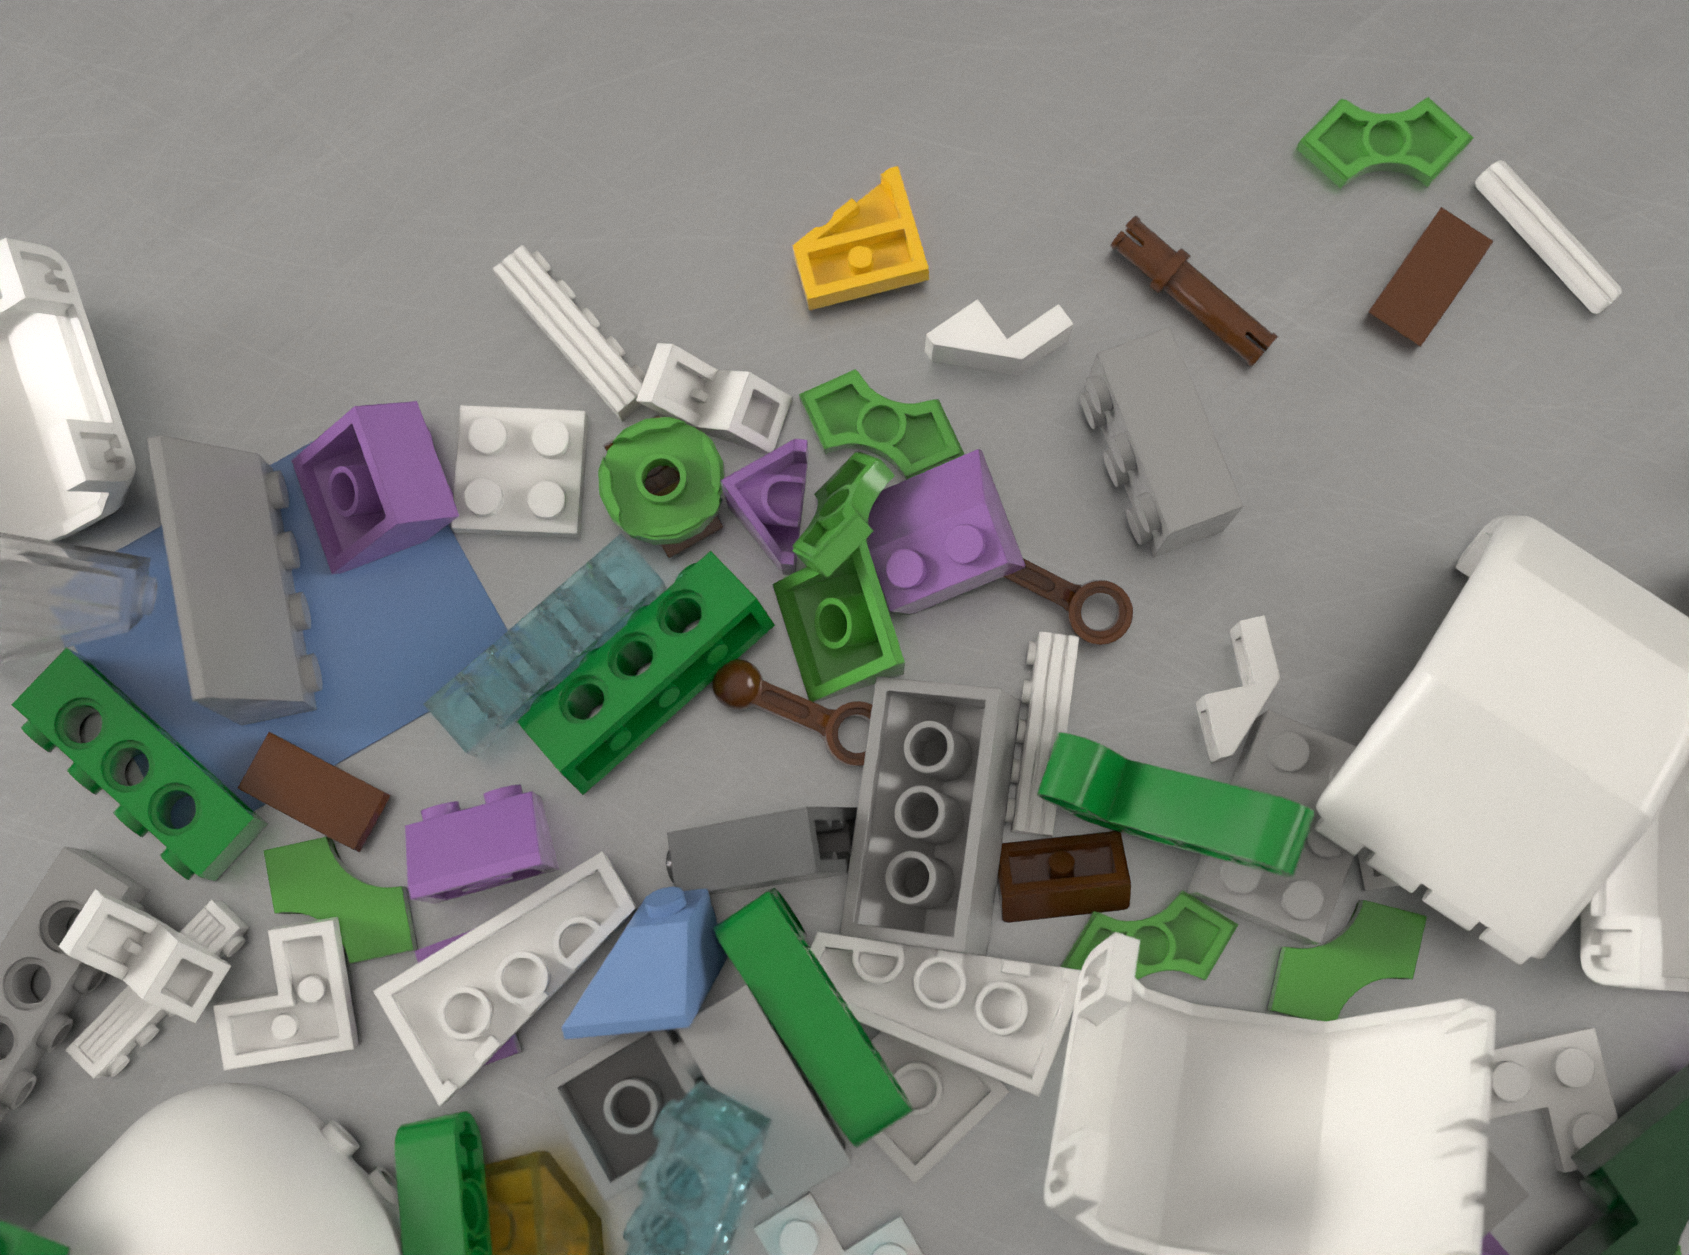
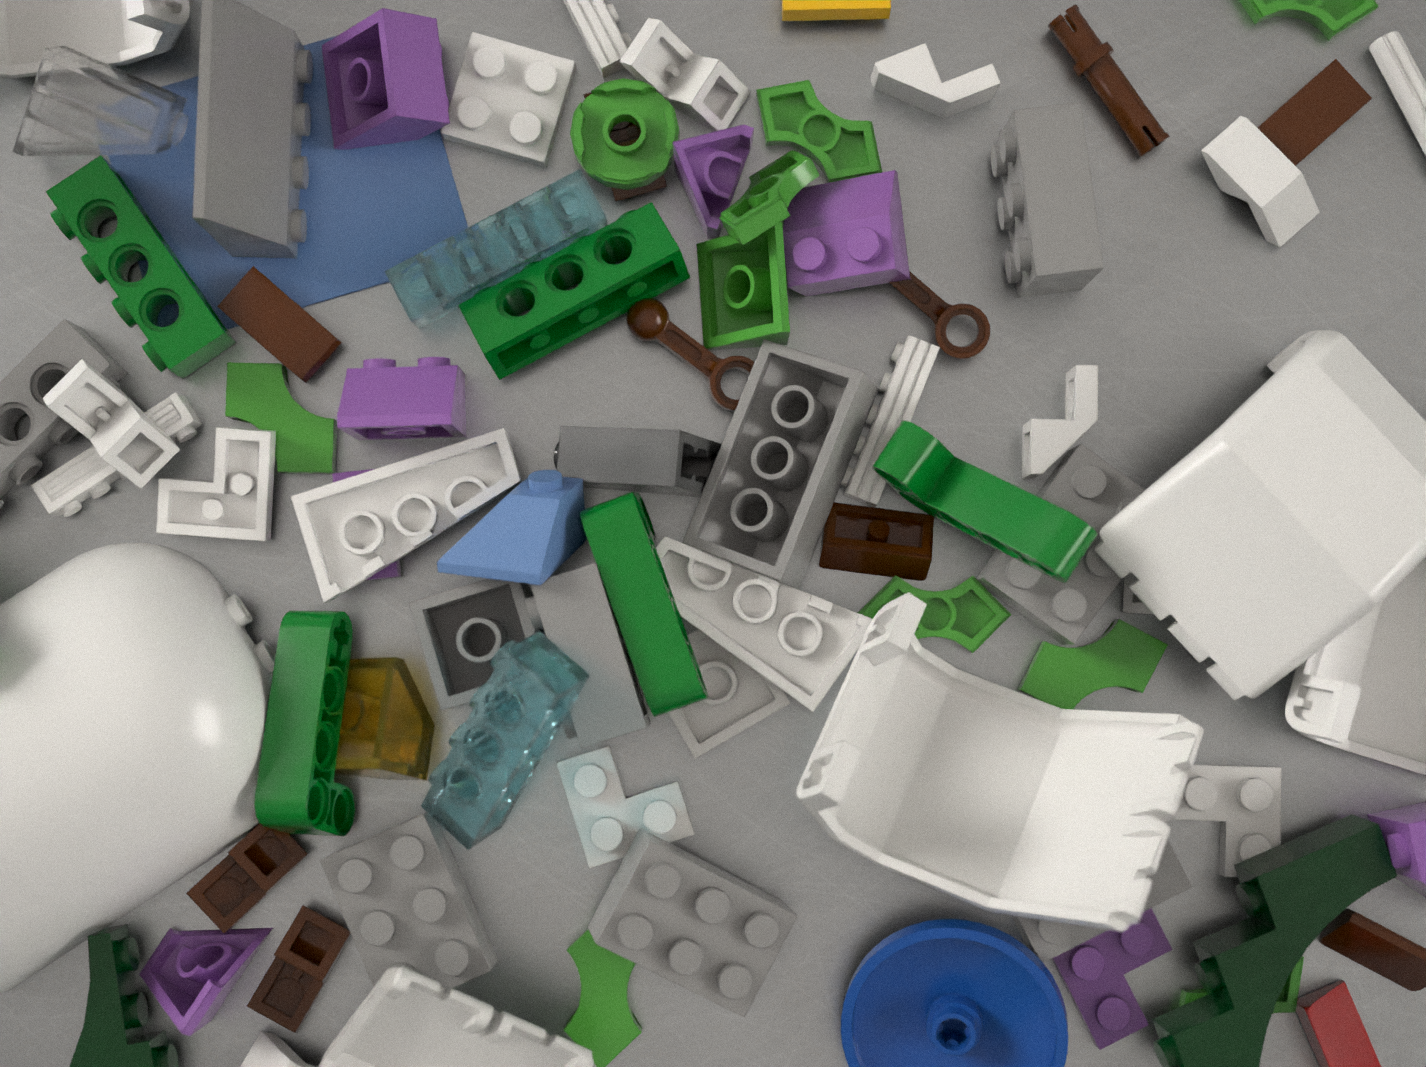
camera: 10 degrees right, 5 degrees up
none -> white slope [1201,116,1320,247]

